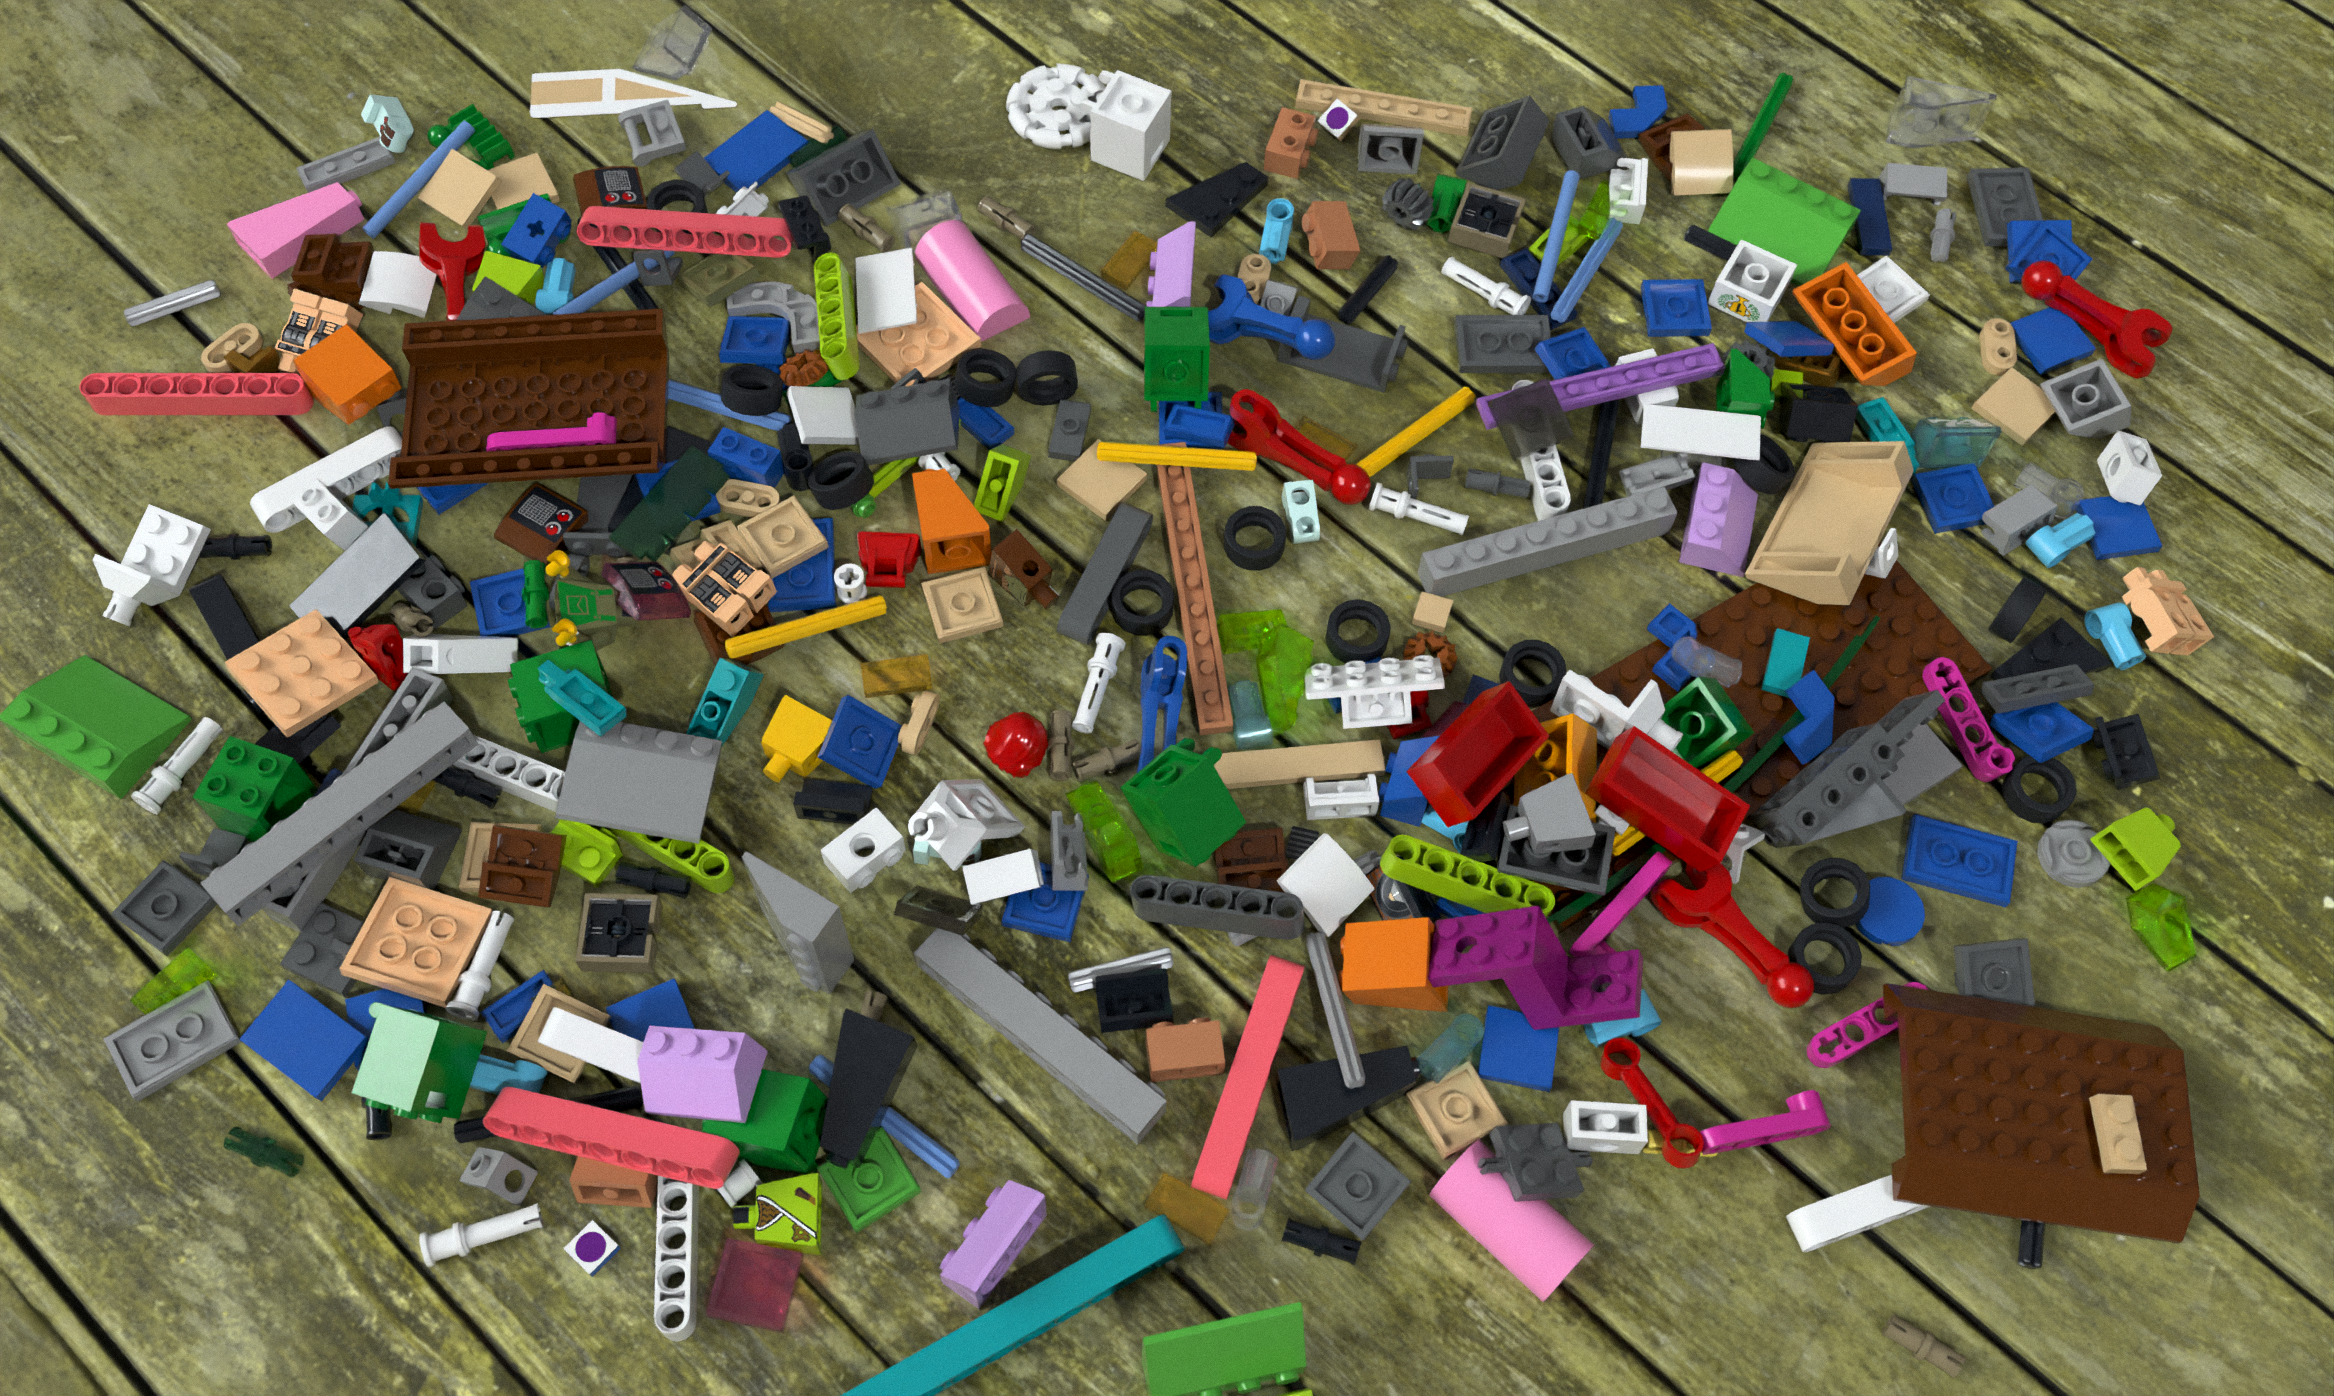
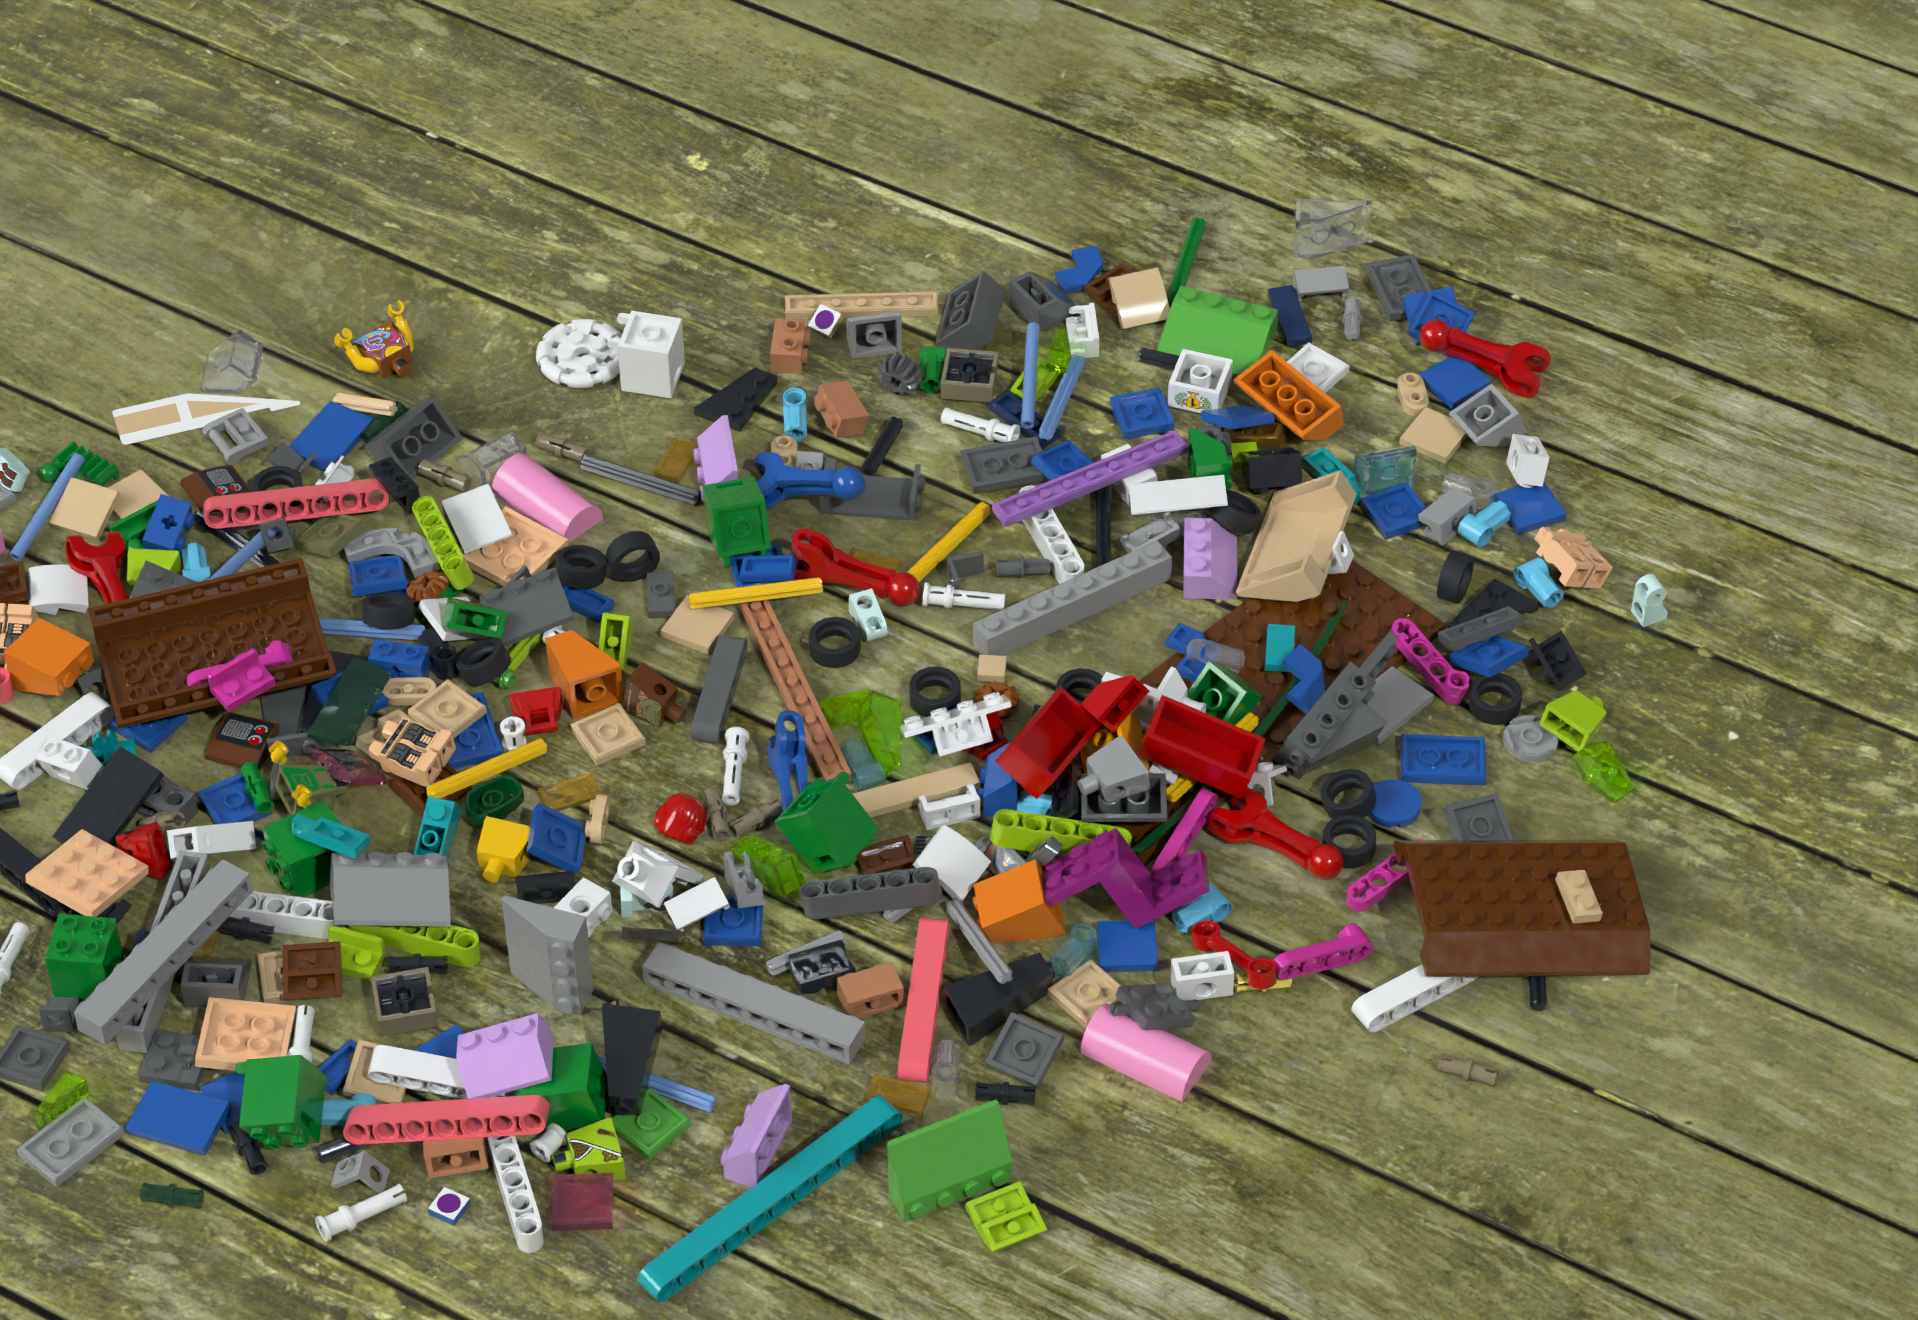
camera: 10 degrees left, 15 degrees down
black tyre [1111,570,1174,636] -> none
clear smoke tile [1487,378,1574,462] -> none
none -> dark pink bracket [207,648,276,712]
none -> torso [334,300,414,378]
none -> green slope [442,597,507,639]
none -> dark green piece [465,775,525,828]
none -> dark grey beam [1026,836,1063,867]
none -> red slope [1081,675,1150,733]
none -> light aqua leg [1631,574,1668,627]

